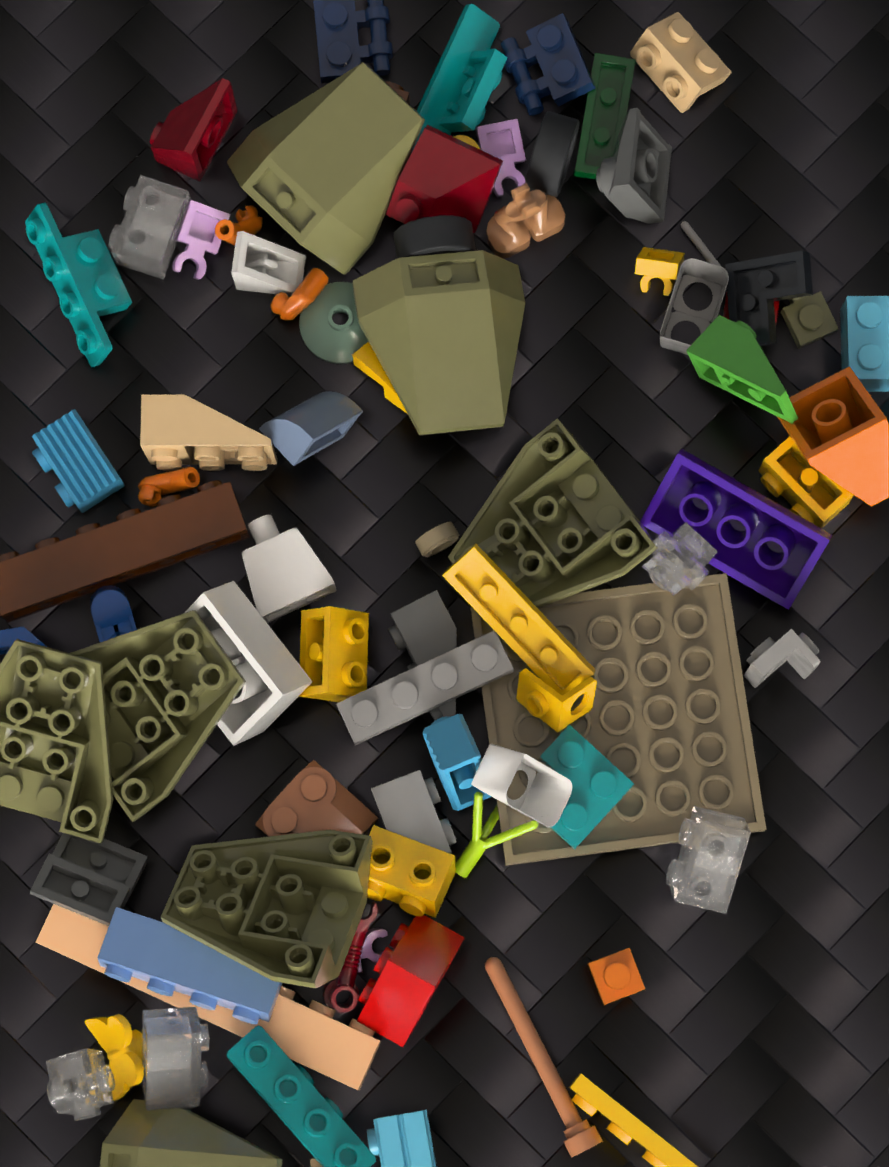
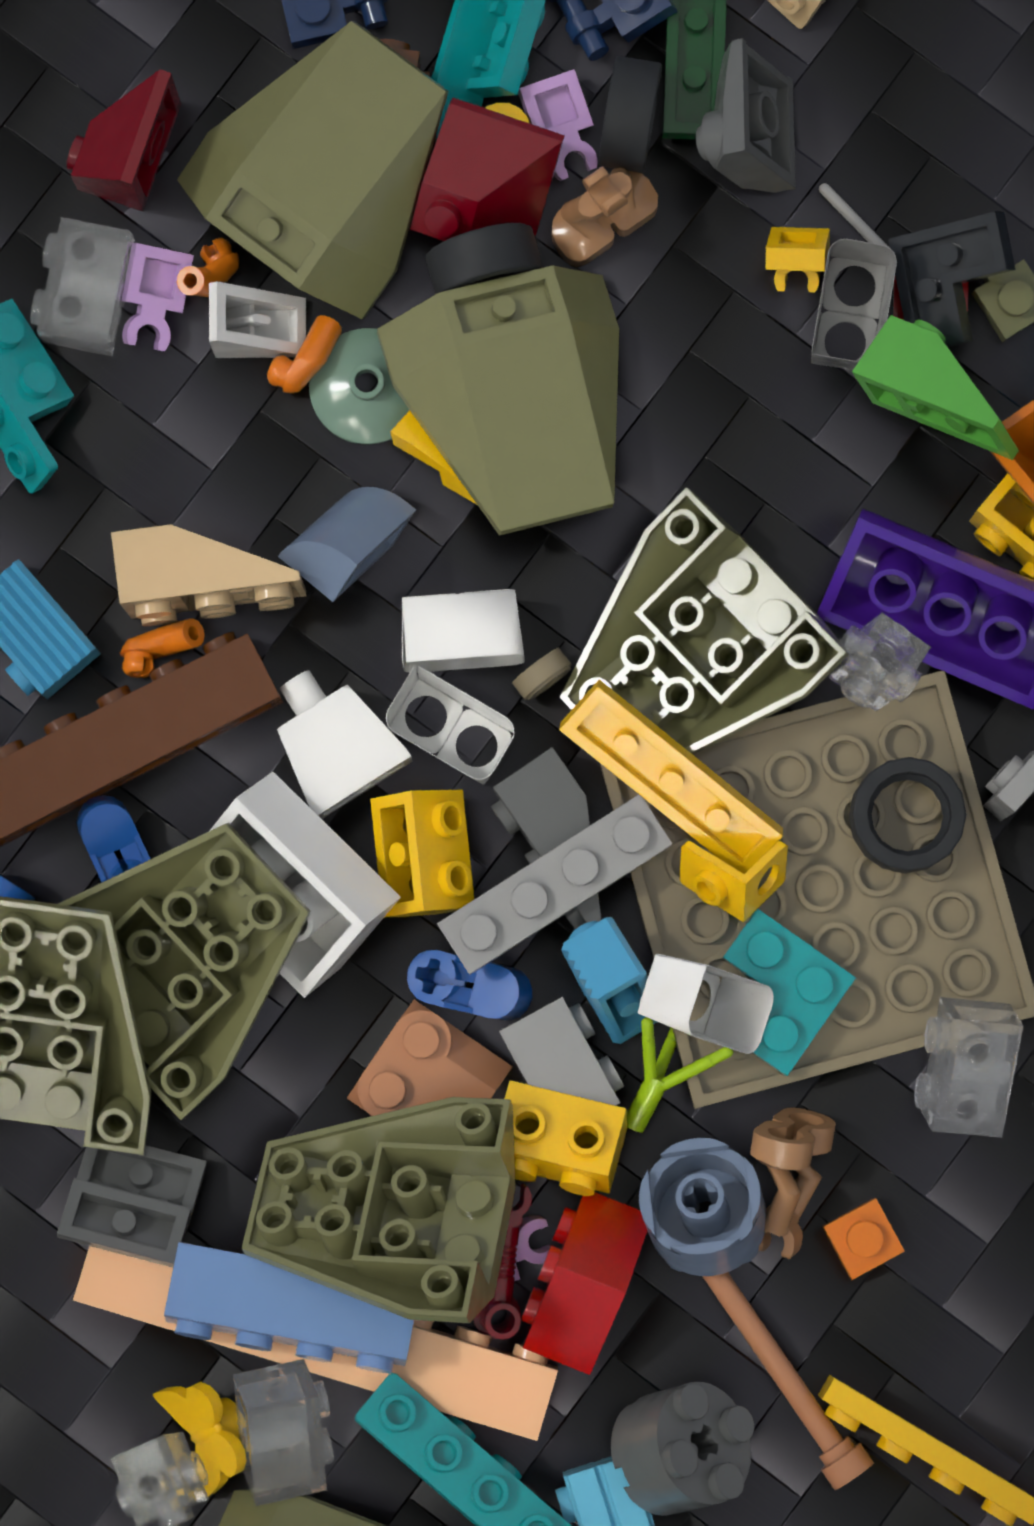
camera: 10 degrees left, 5 degrees up
none -> white piece [386,665,515,785]
none -> white piece [402,589,525,673]
none -> blue piece [407,950,532,1020]
none -> dark grey brick [611,1382,754,1516]
none -> sand blue brick [639,1138,767,1276]
none -> medium nougat piece [750,1108,836,1259]
none -> black tyre [849,757,967,874]

